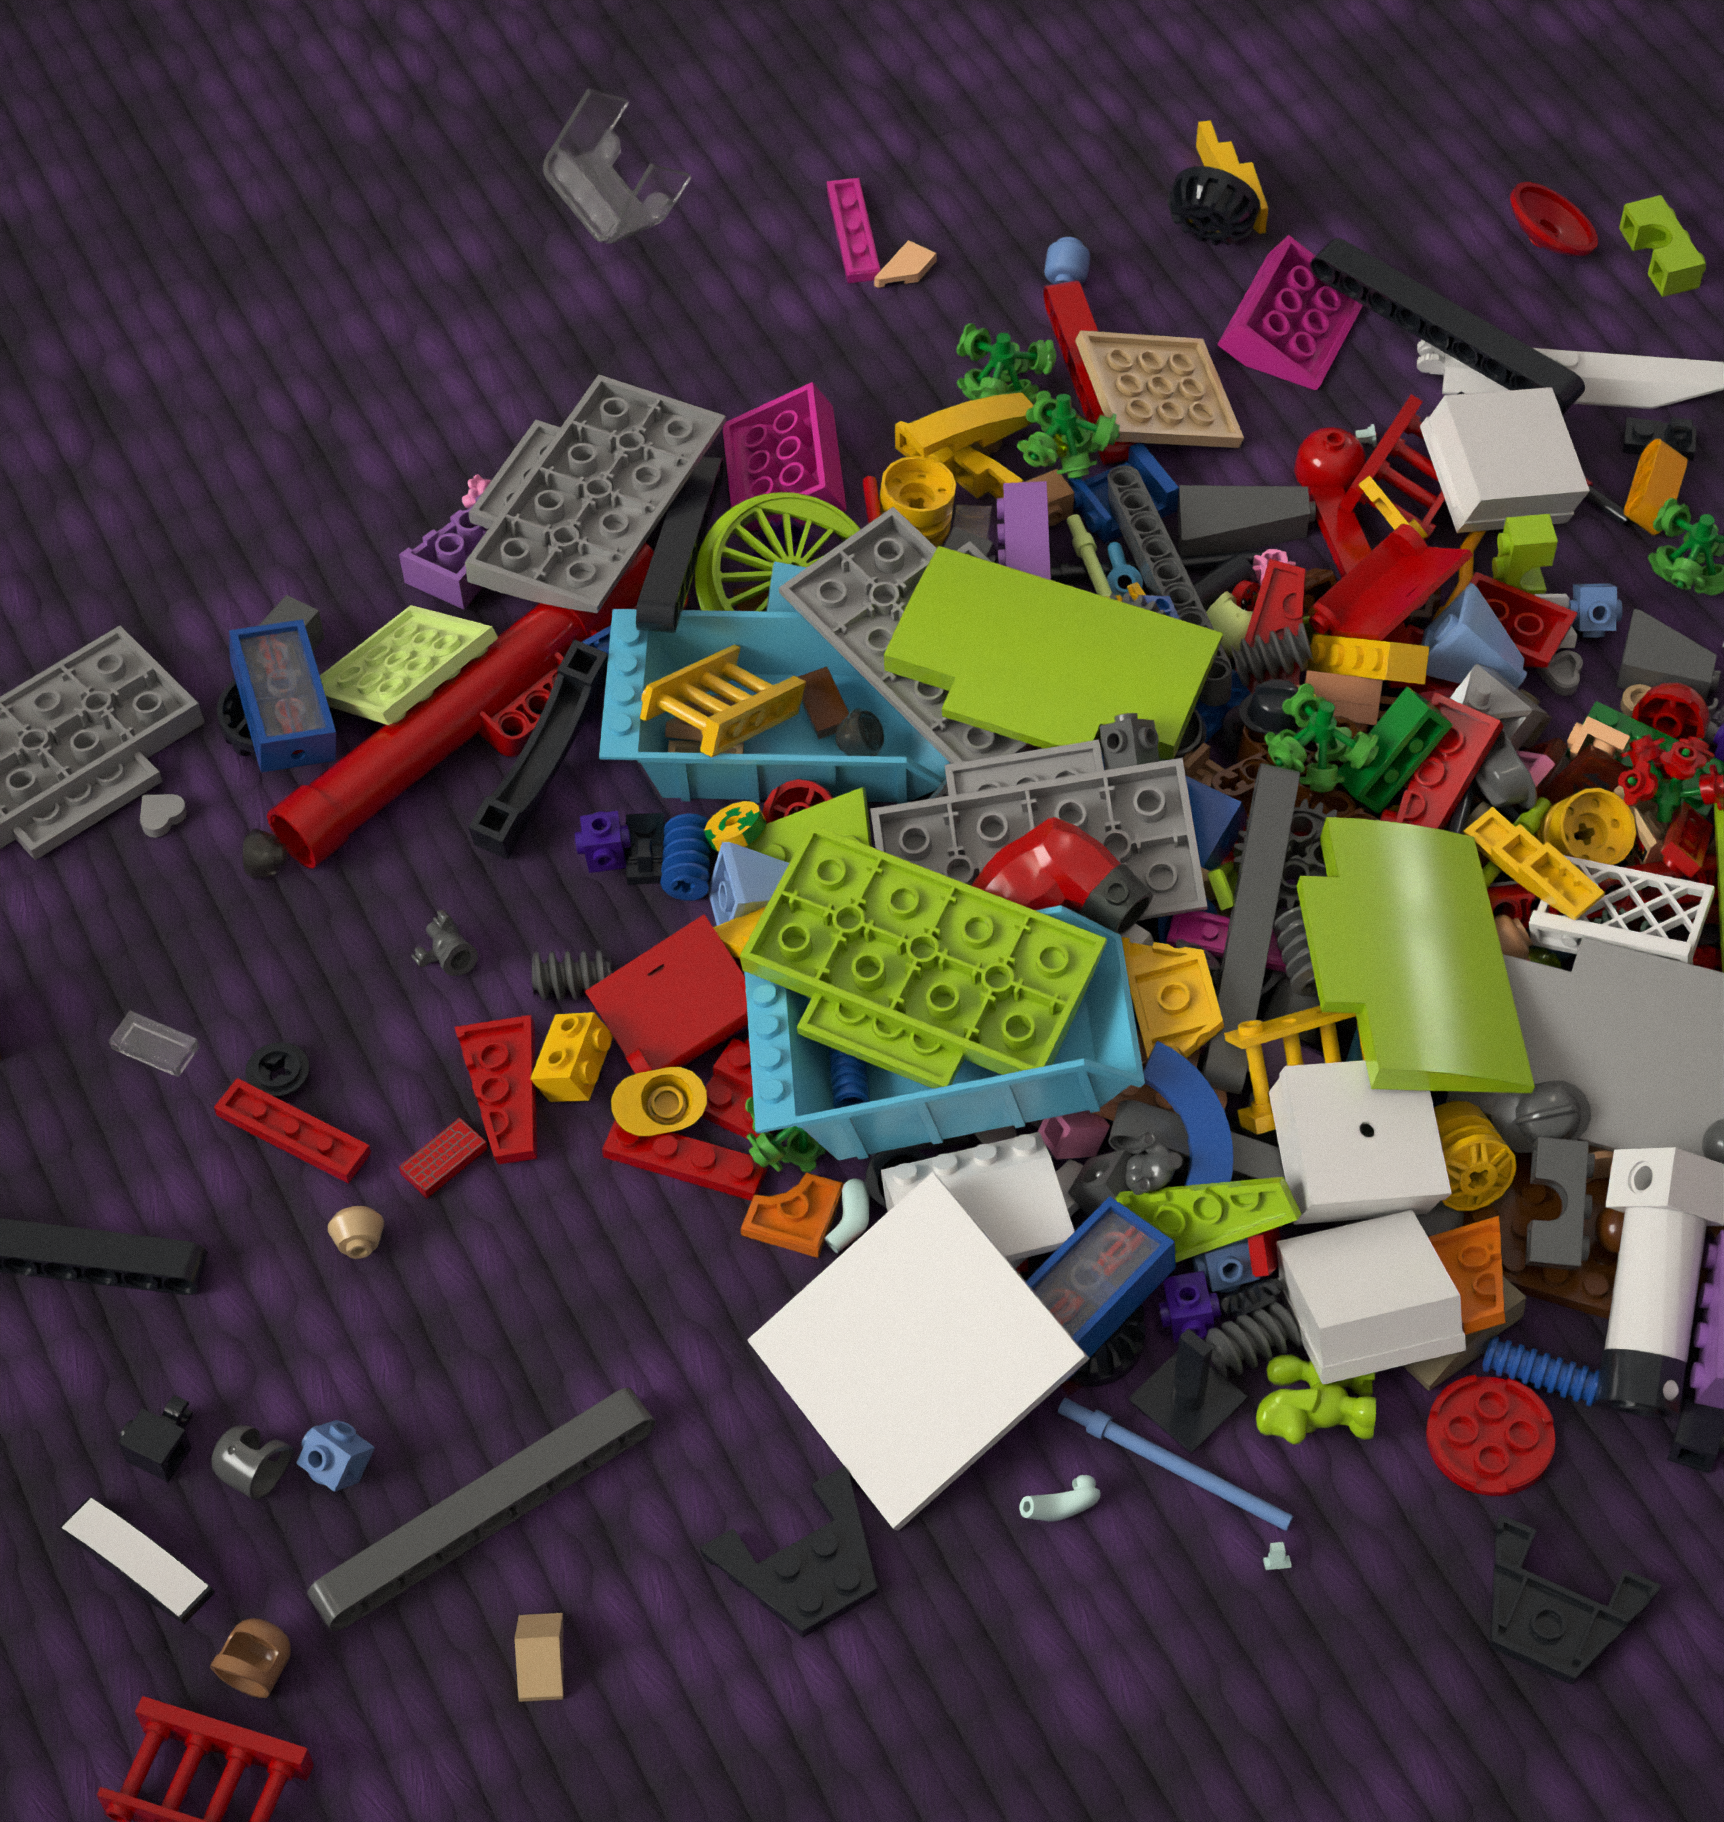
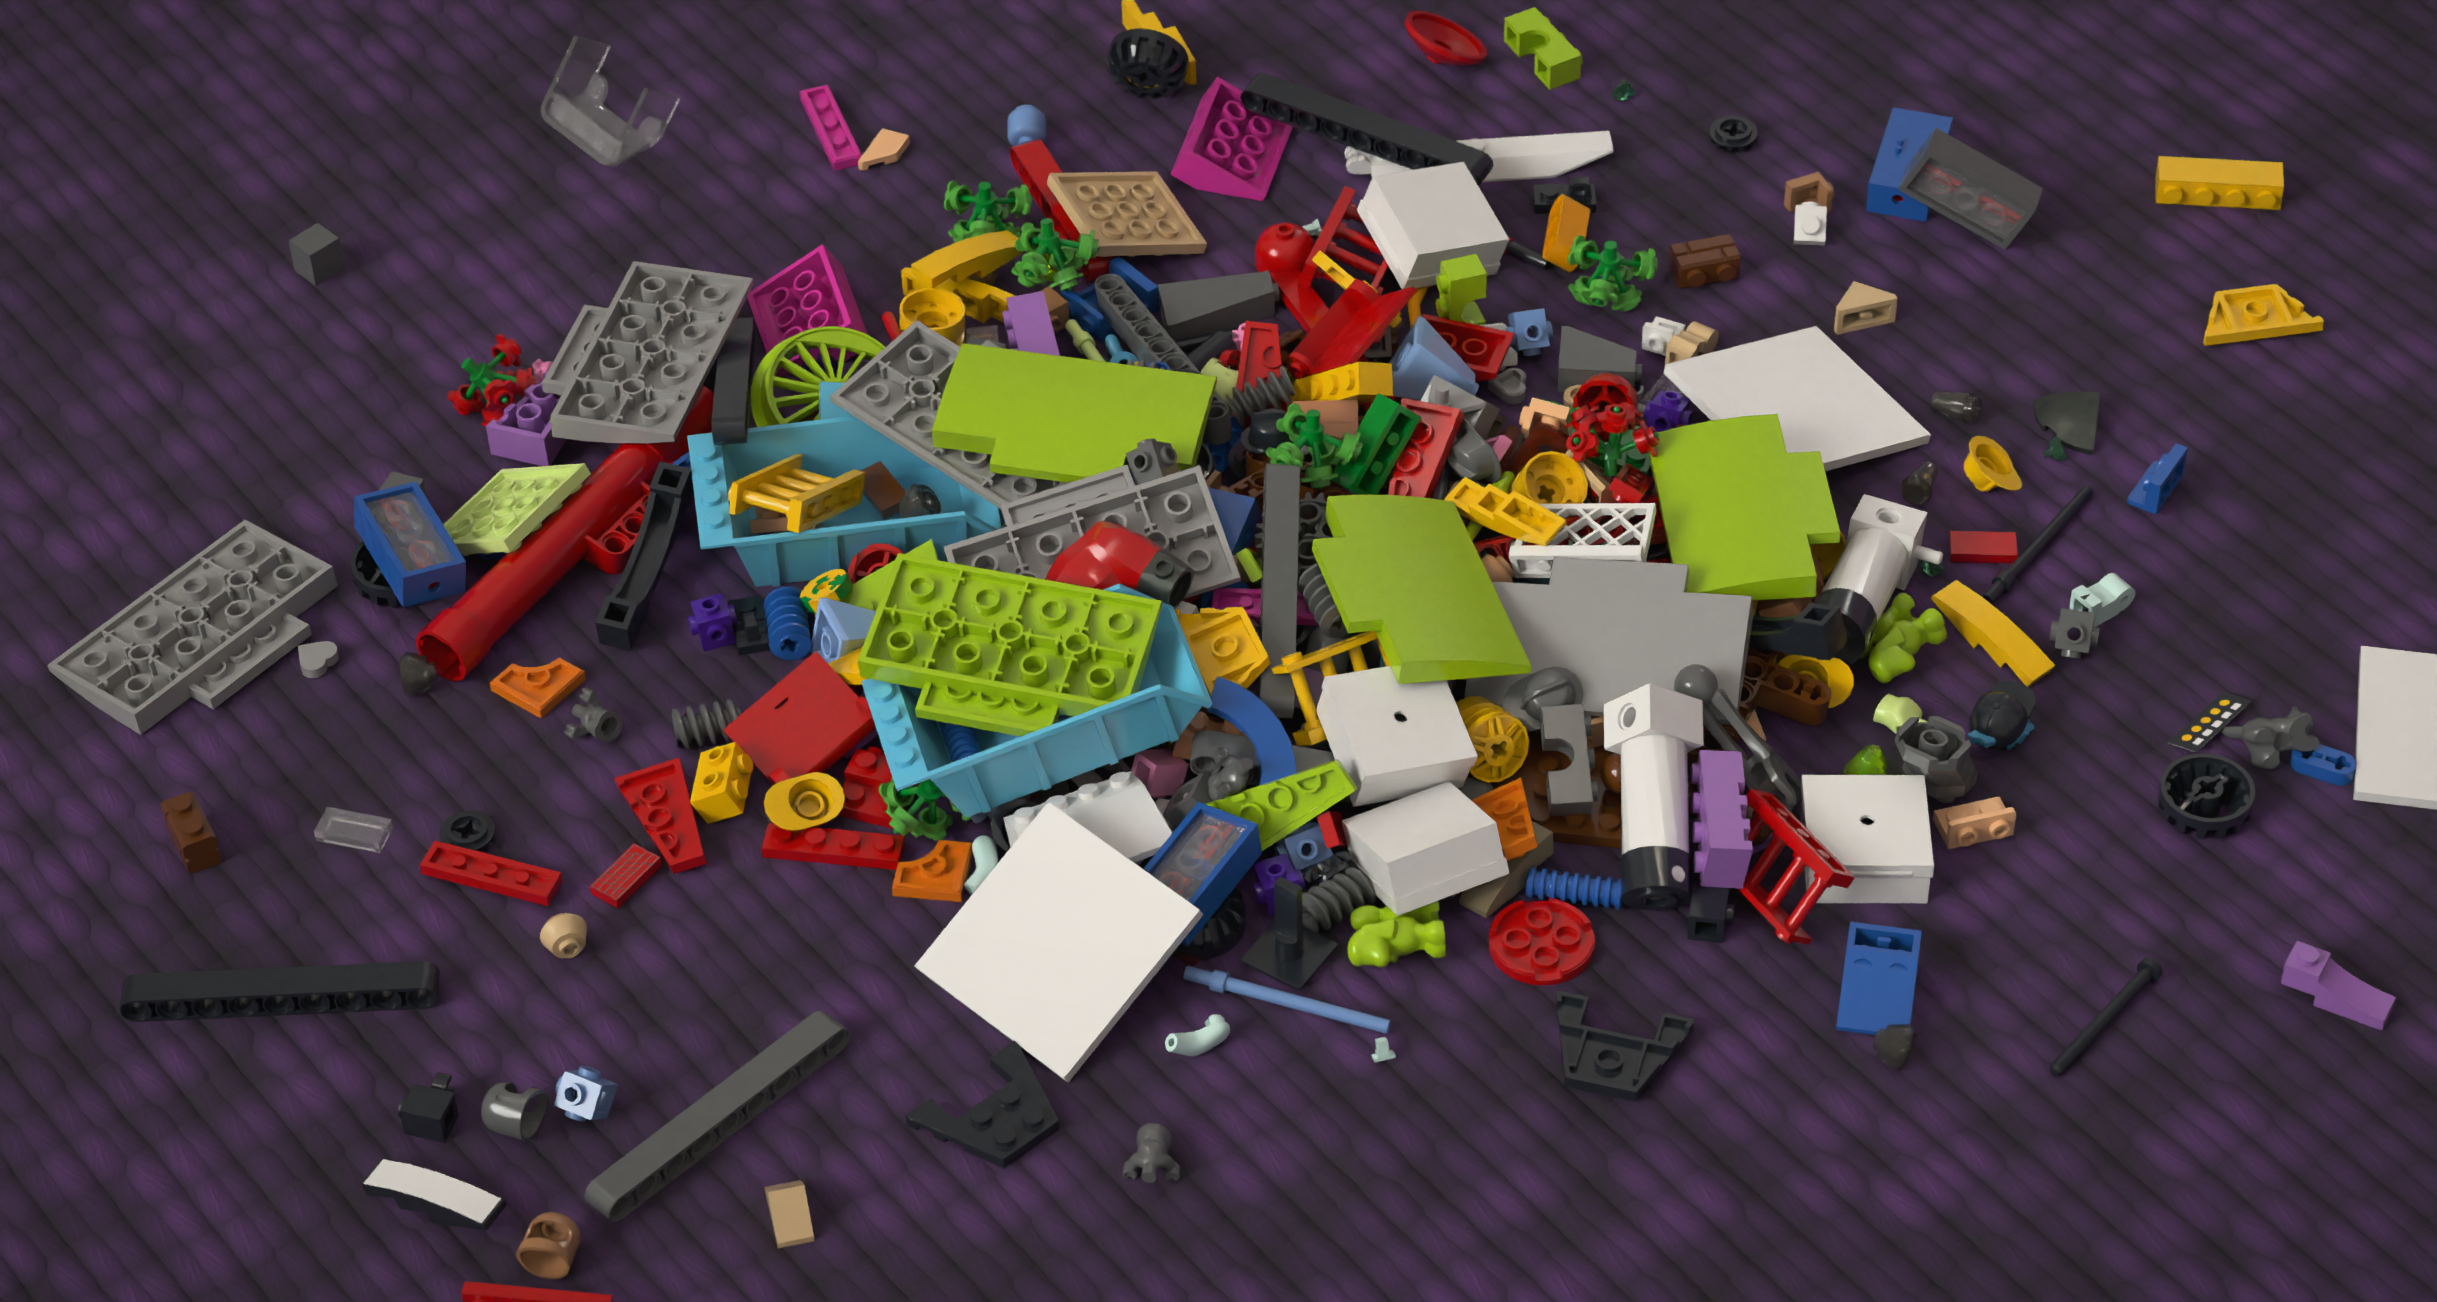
camera: 10 degrees left, 10 degrees down
none -> dark grey piece [288,223,345,286]
none -> red plant [447,334,537,426]
none -> orange tile [490,657,586,719]
none -> dark grey piece [1123,1123,1181,1183]

